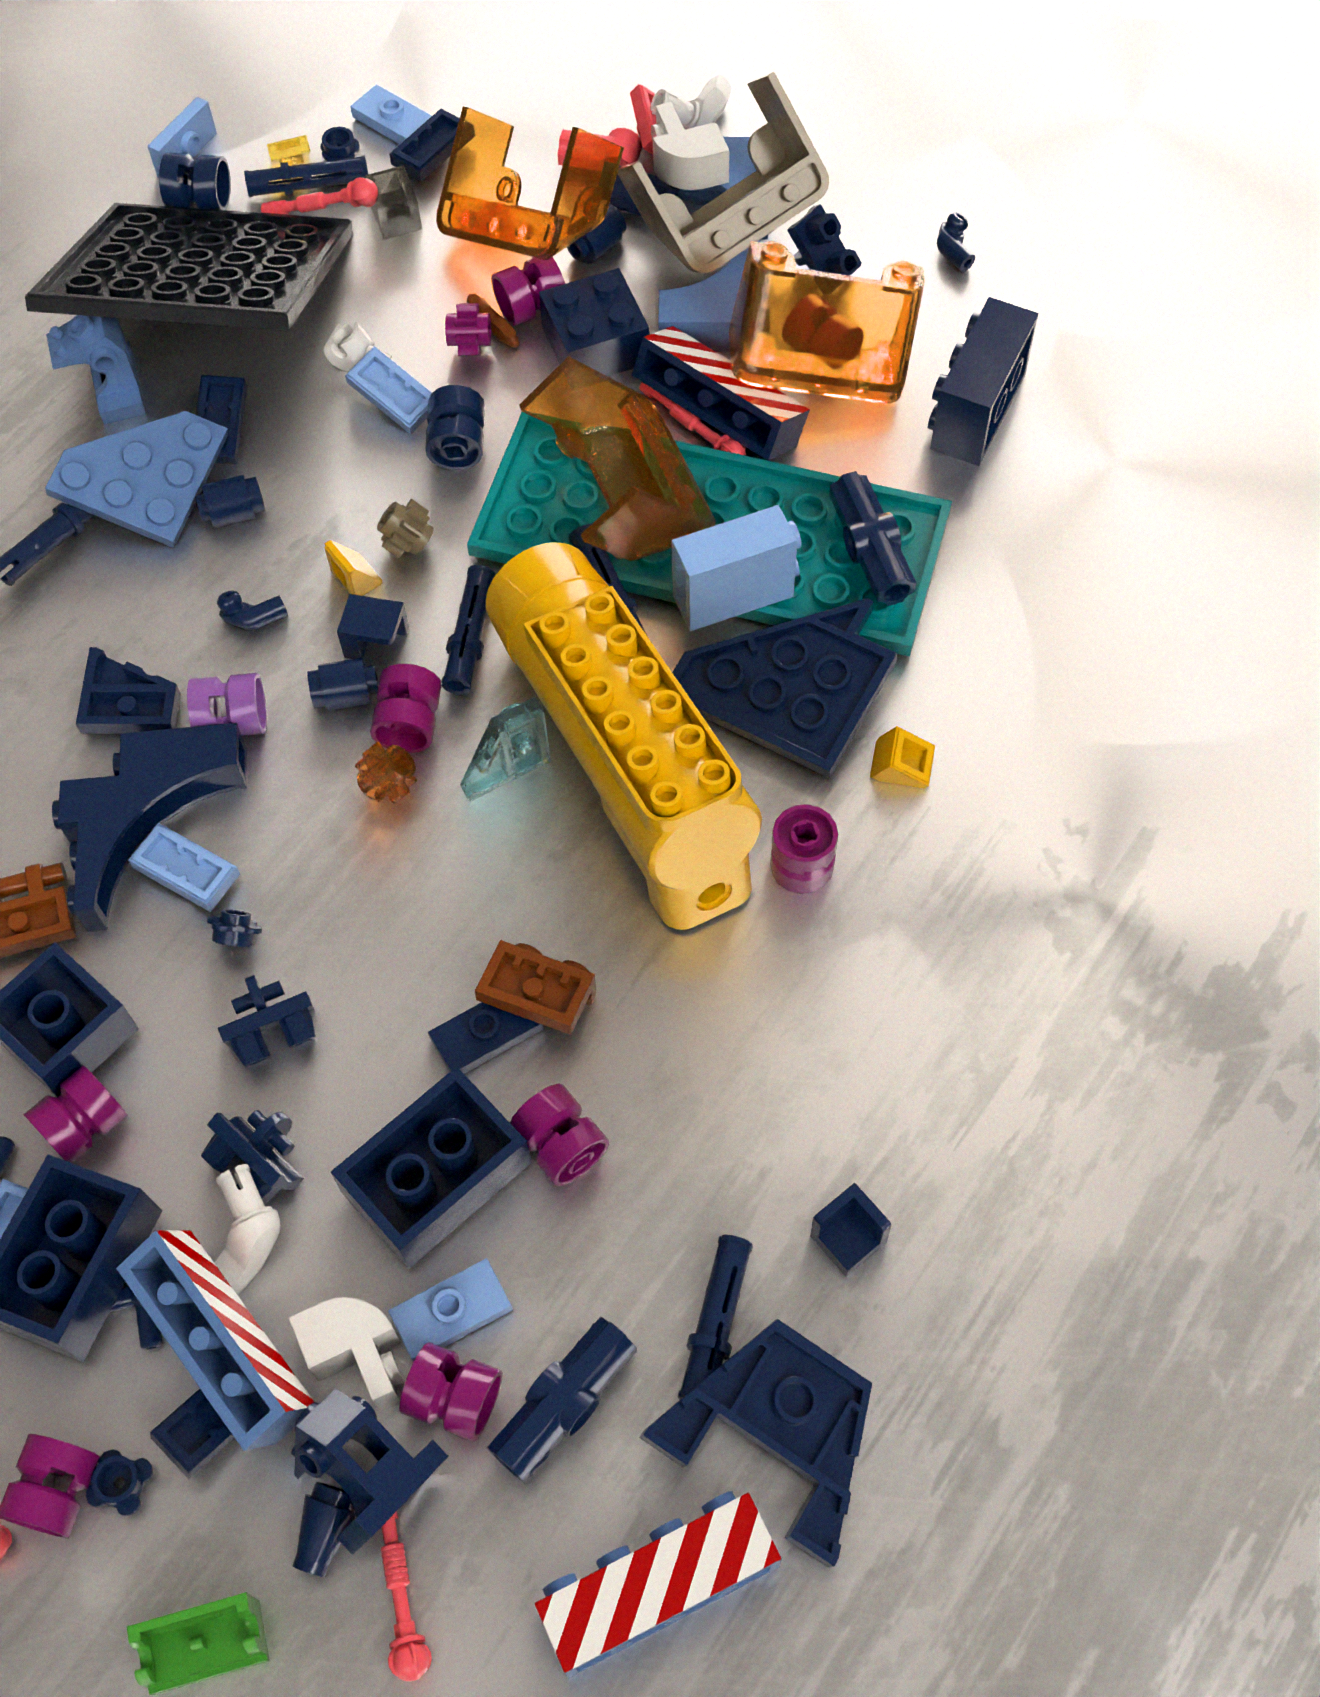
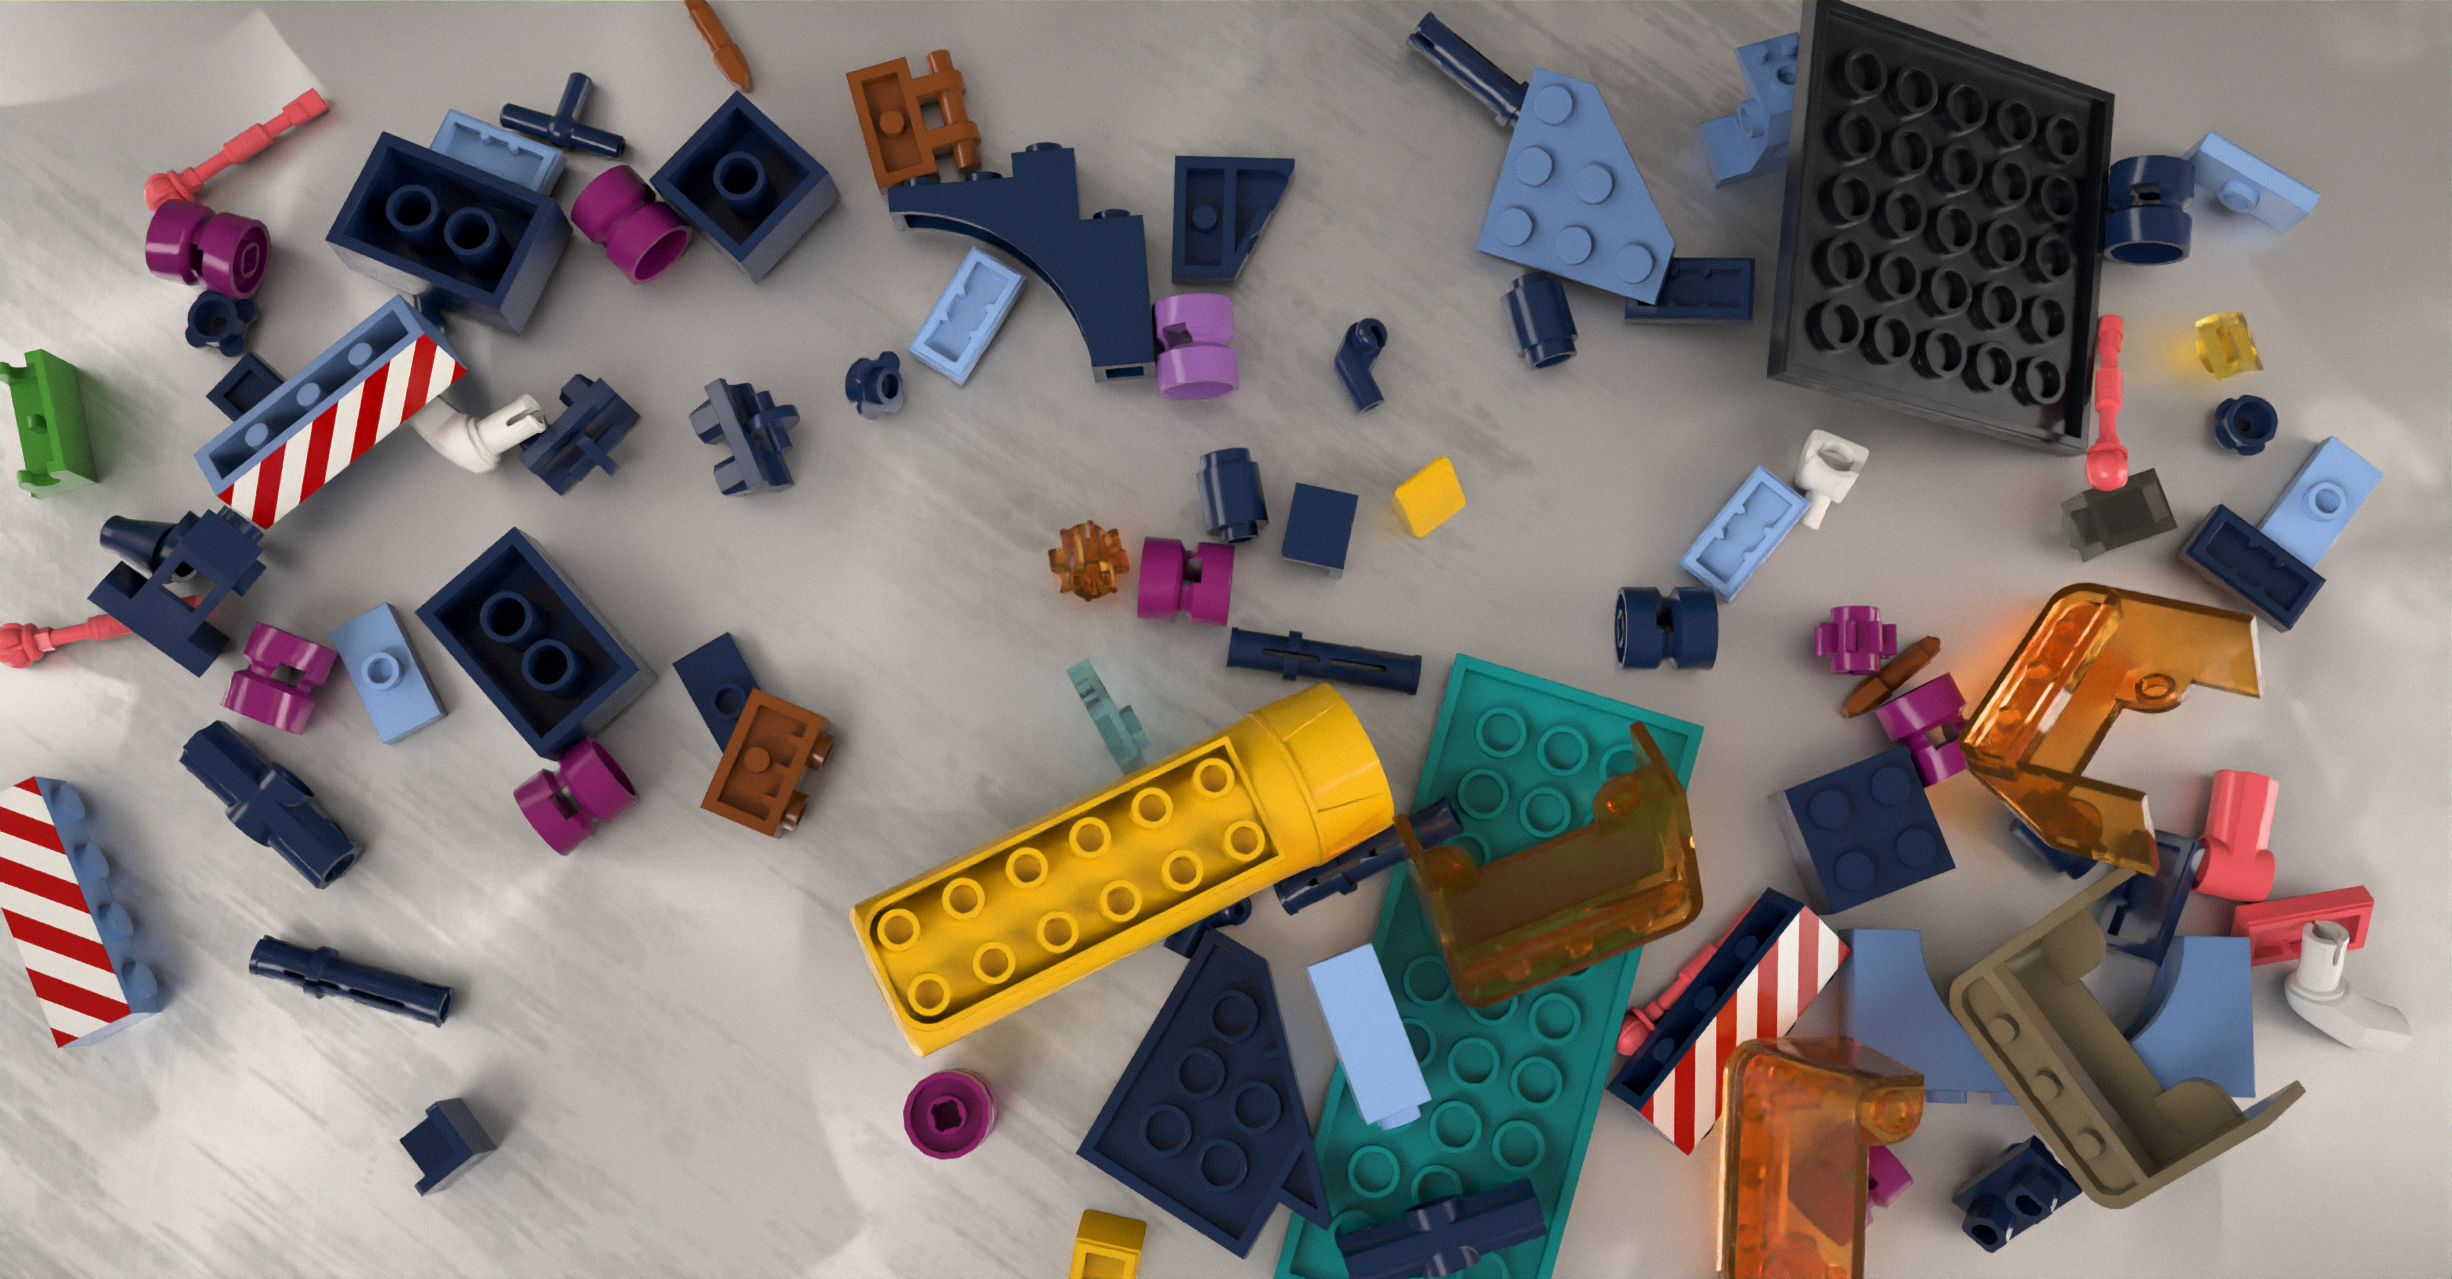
camera: 90 degrees right, 20 degrees up
dark blue pin [244,155,369,198] -> none
white brick [289,1297,404,1412] -> none
dark tan gear [377,499,434,558] -> none
dark blue wing [639,1319,872,1568] -> none
white brick [651,102,729,190] -> none

